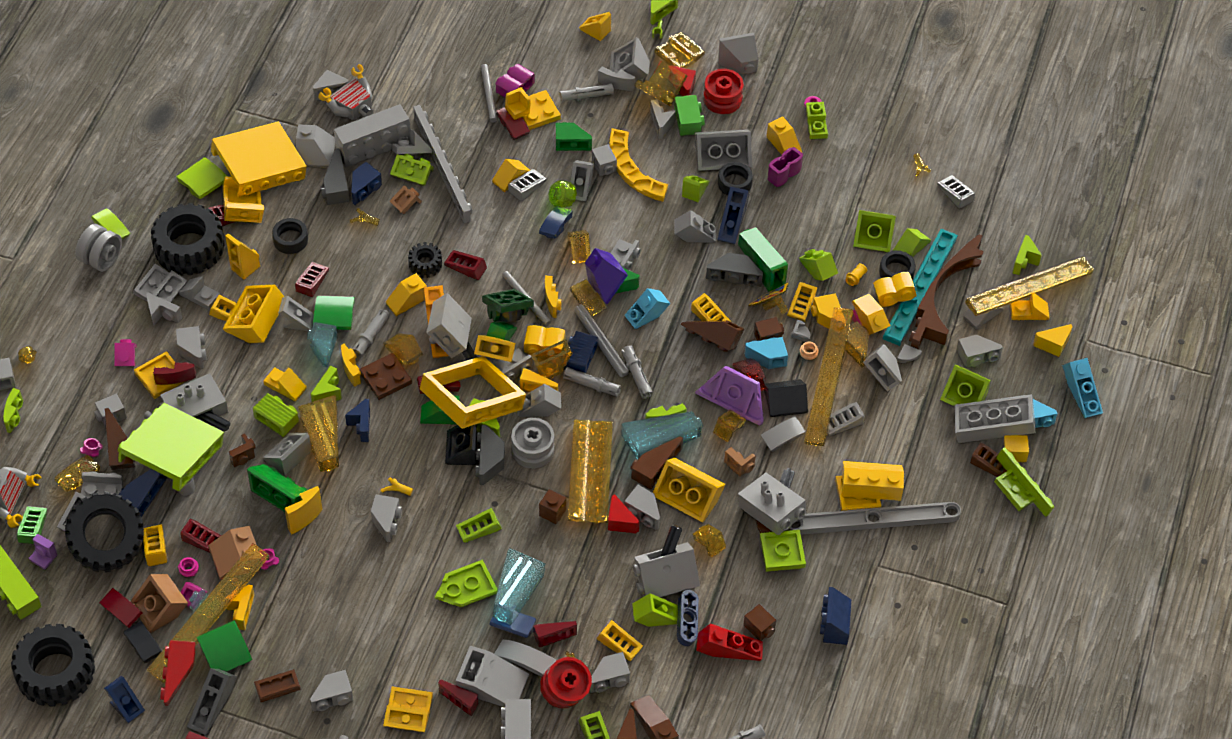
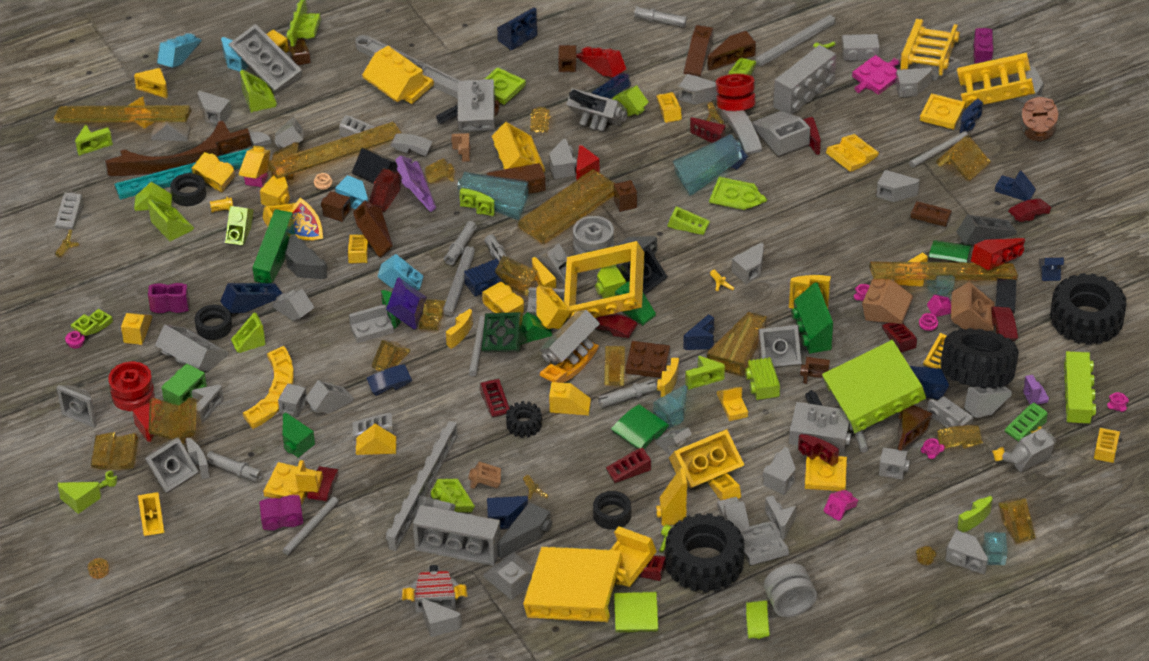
camera: 135 degrees left, 10 degrees down
clear neon green hair [548,180,577,207] -> none
light grey tile [791,319,810,342] -> none

